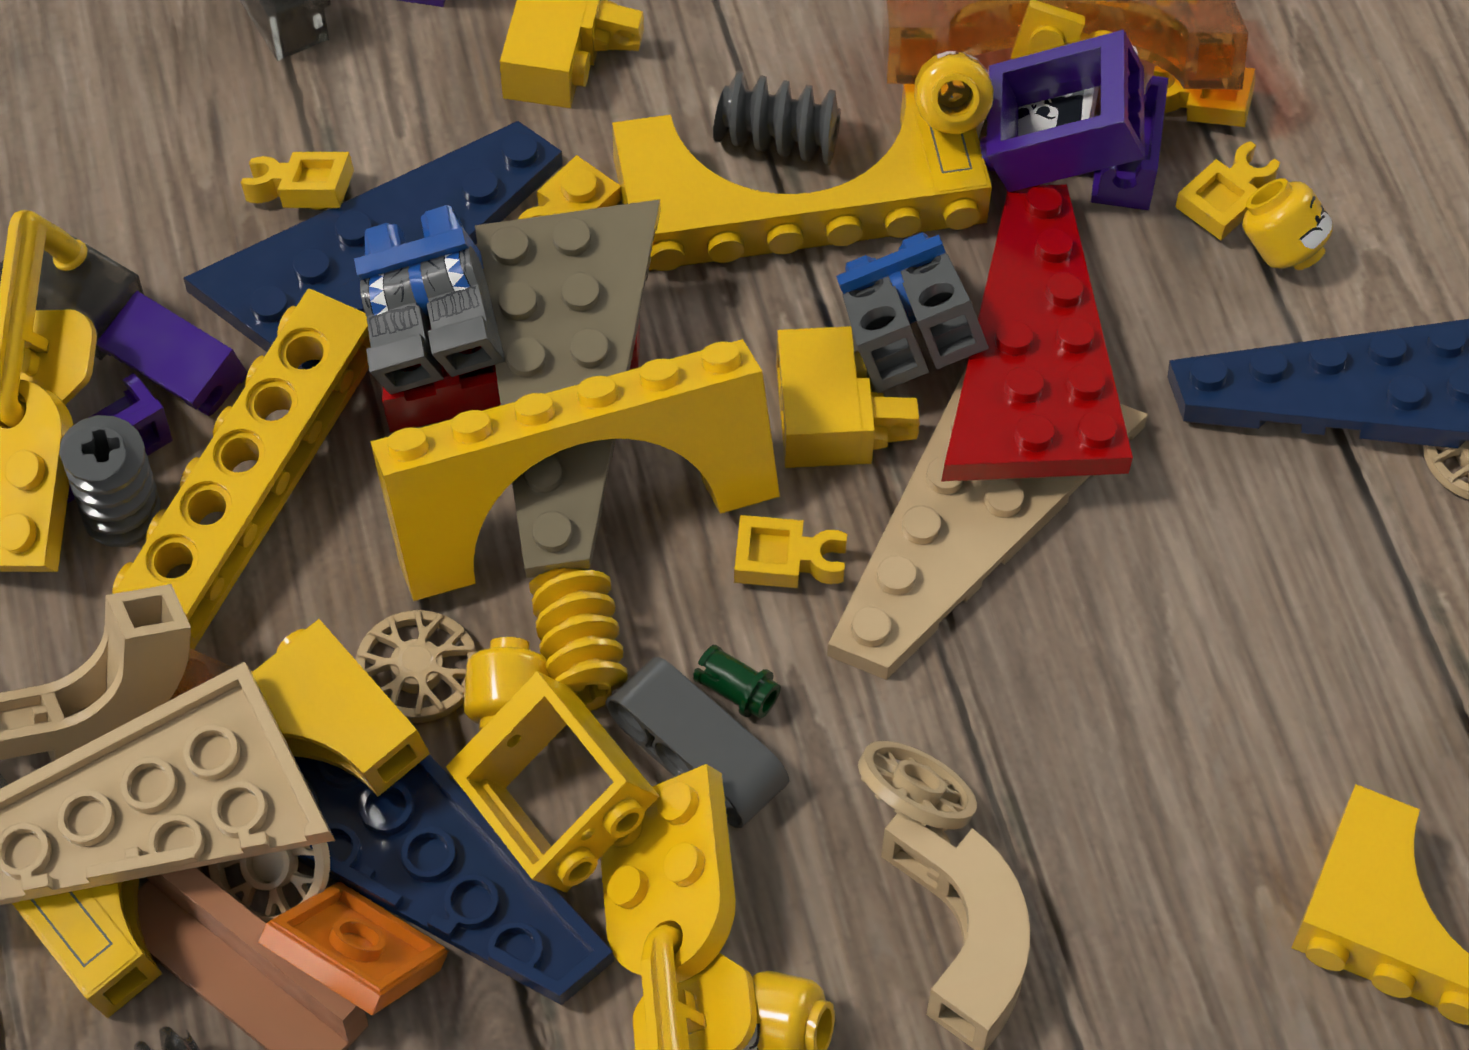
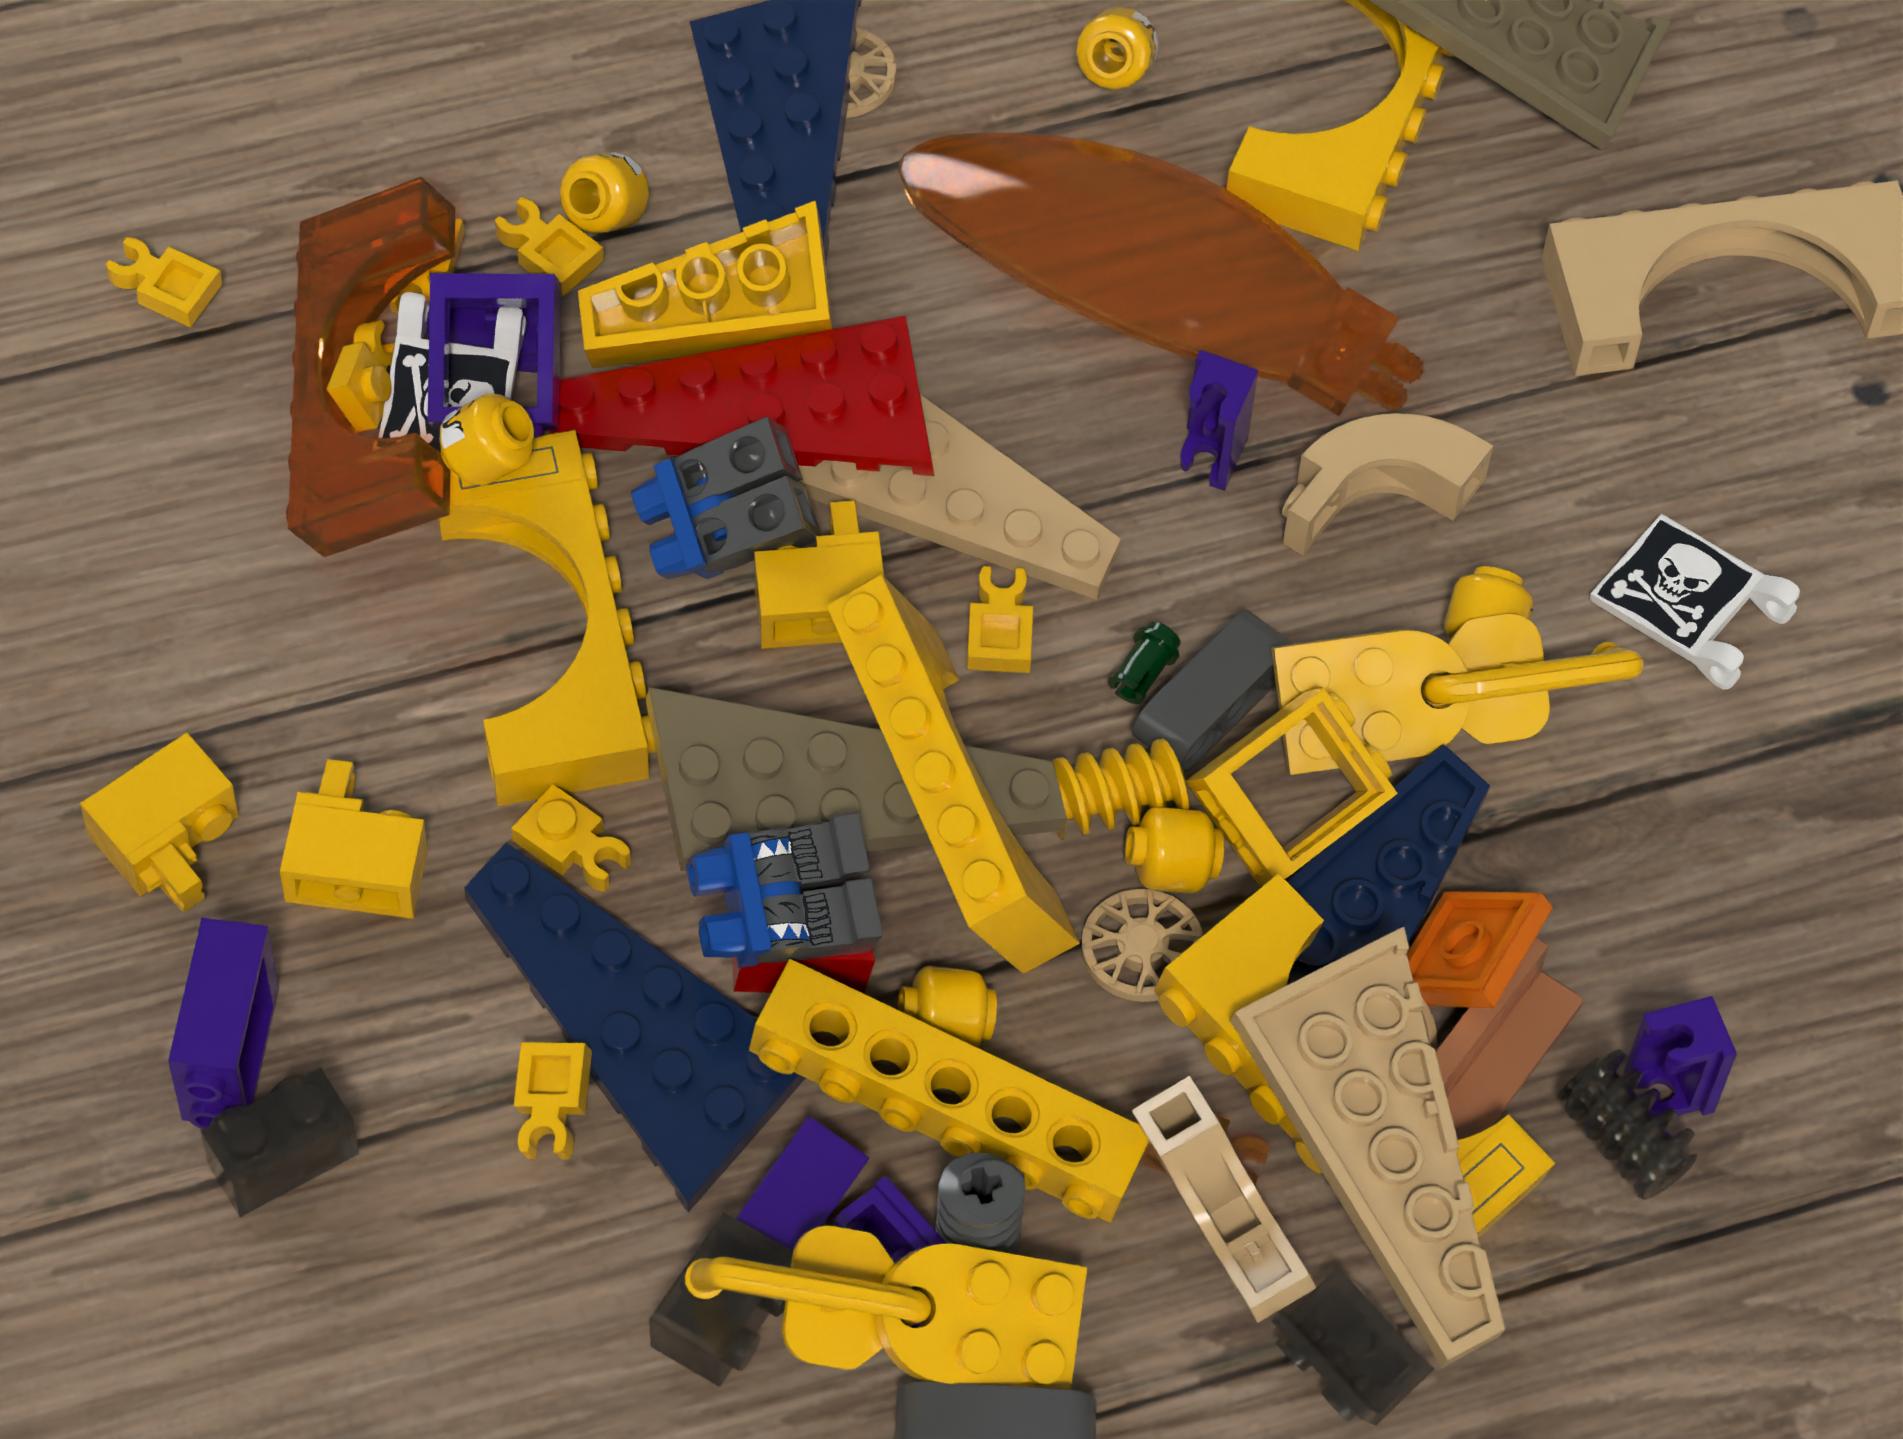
camera: 95 degrees left, 0 degrees up
dark grey piece [713,71,841,166] -> none
tan wheel [858,741,977,831] -> none
none -> yellow wedge [578,200,833,368]
none -> yellow head [897,966,997,1048]
none -> clear orange windscreen [899,132,1425,417]
none -> dark purple hinge [1180,350,1258,491]

